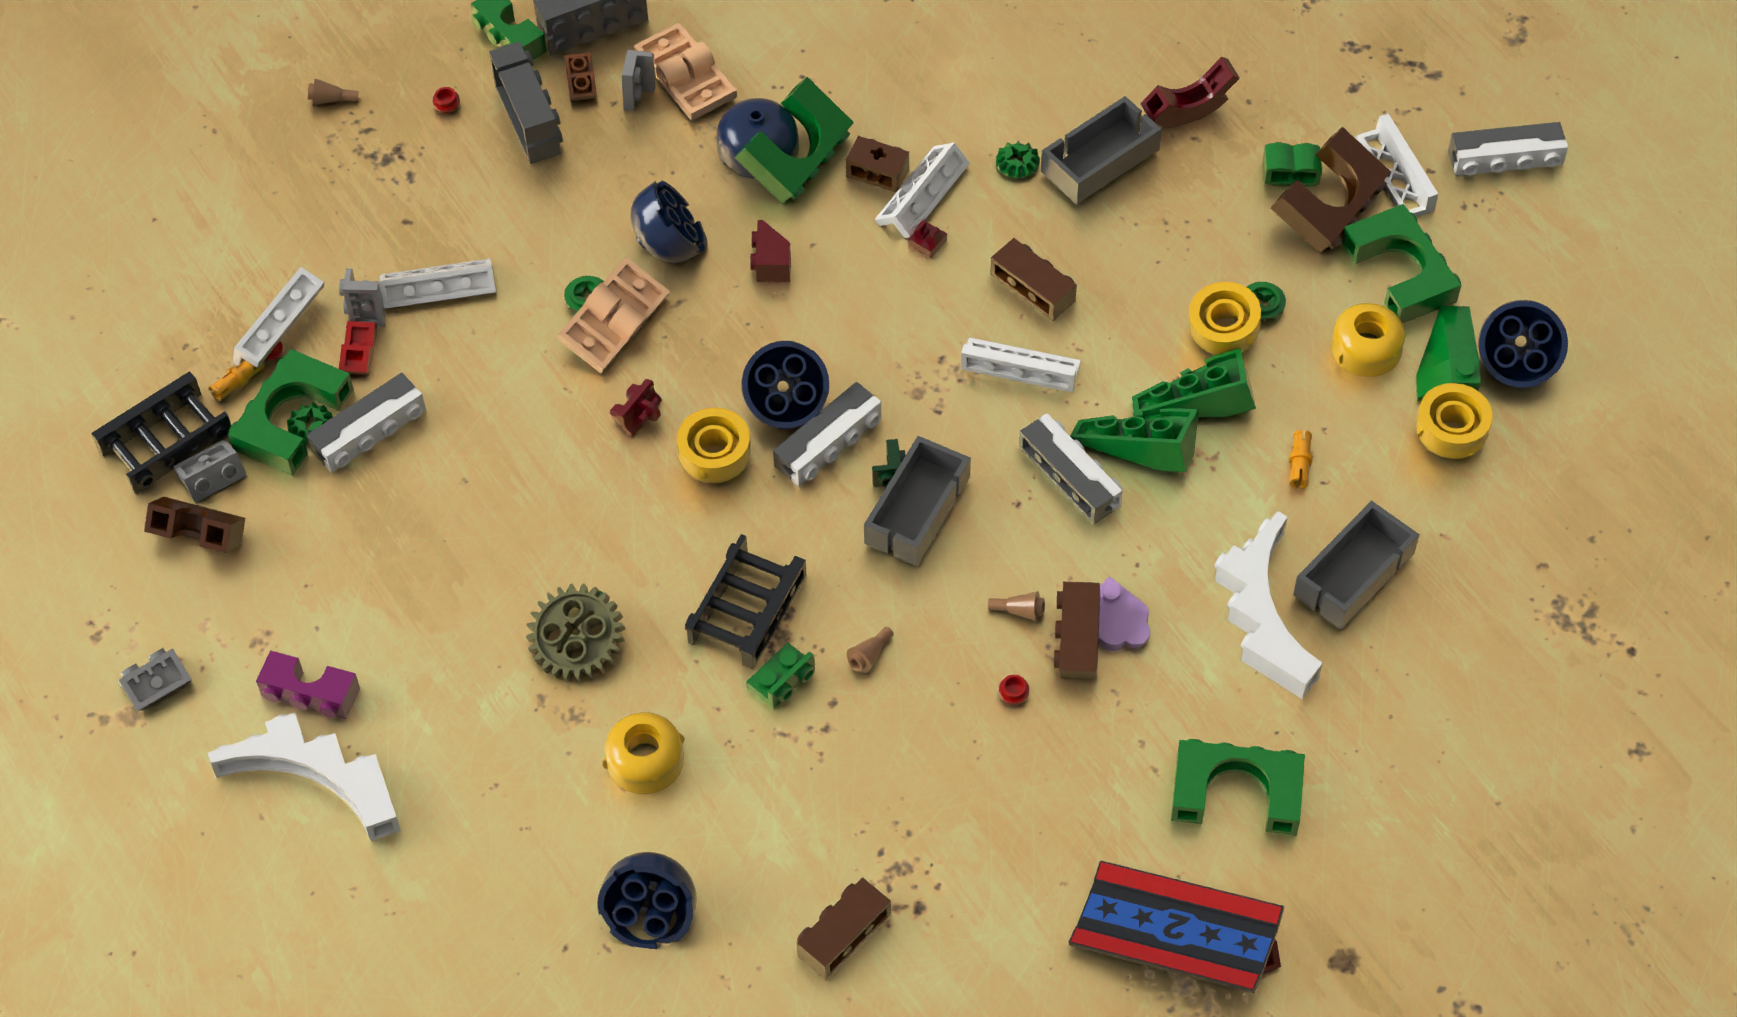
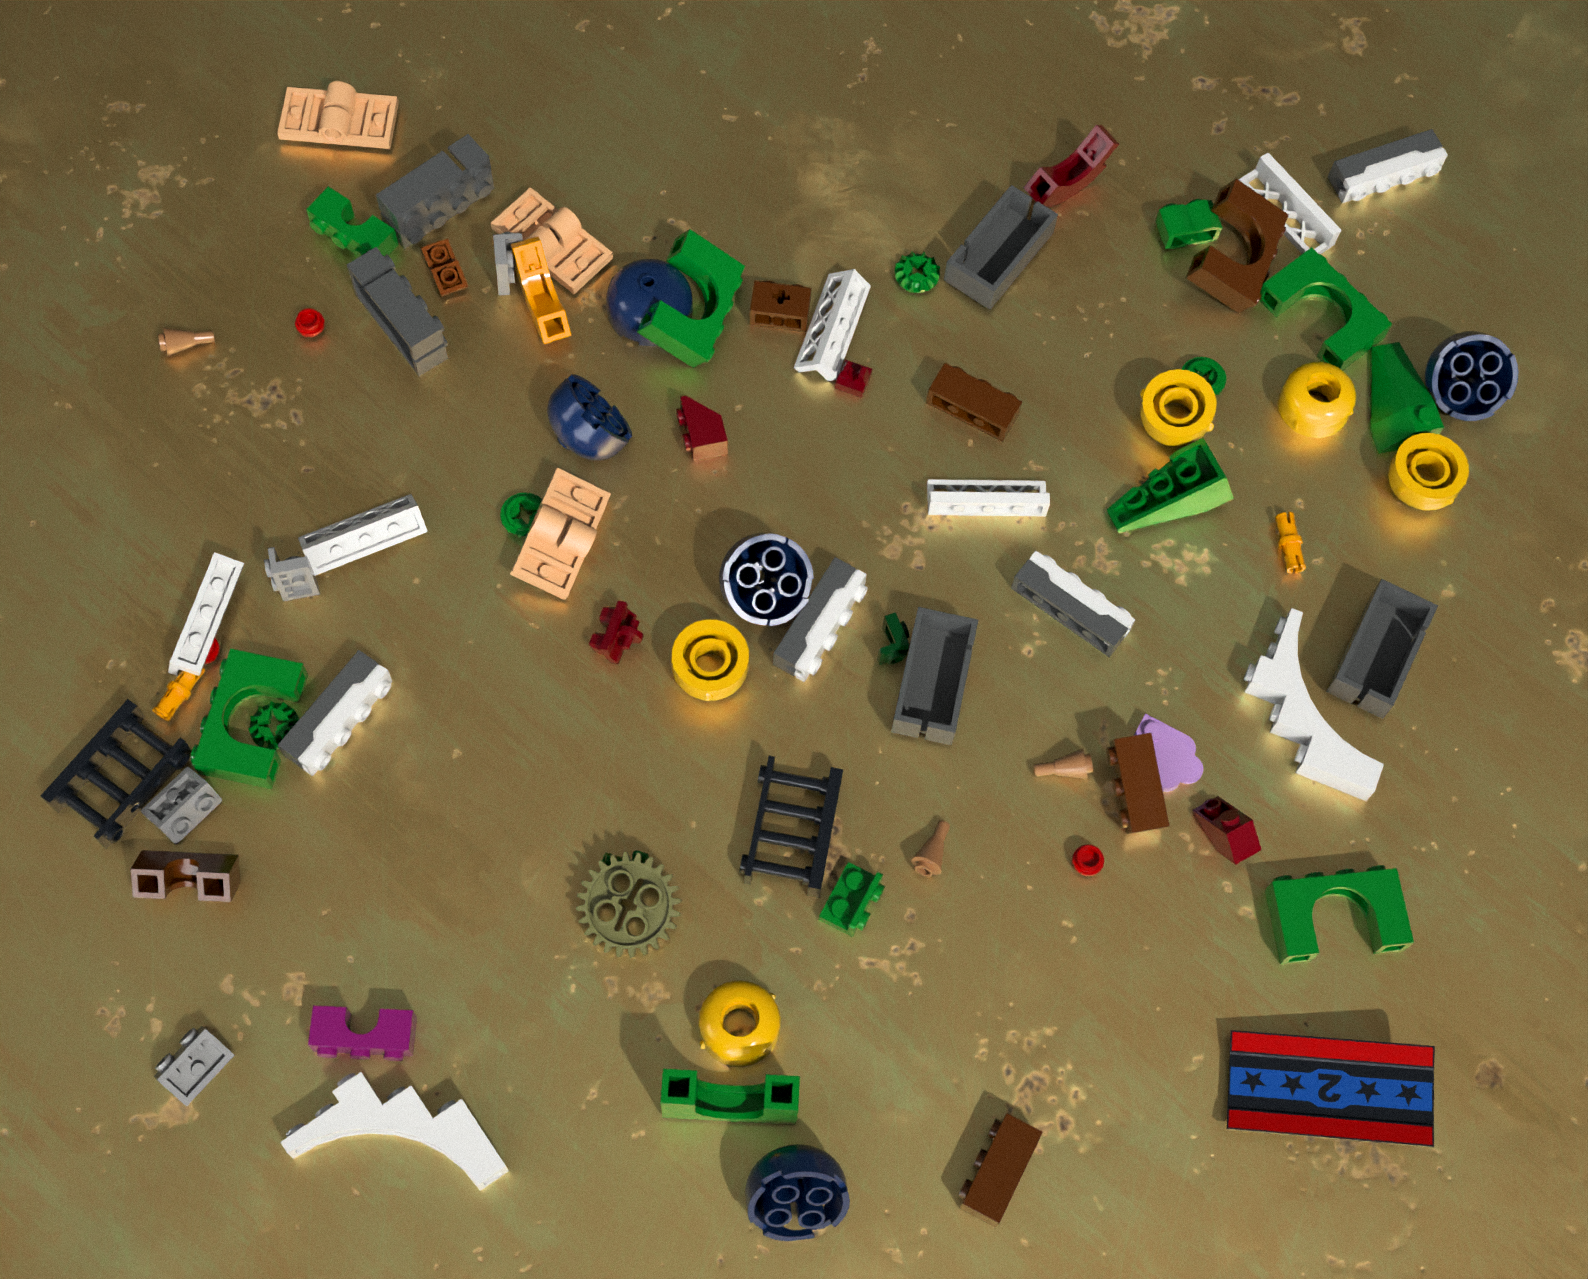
camera: 20 degrees left, 10 degrees up
red slope [339,321,377,375] -> none
green wedge [1070,408,1199,472] -> none
none -> light orange arch [510,236,572,344]
none -> green arch [660,1069,800,1125]
none -> dark red slope [1192,796,1261,865]

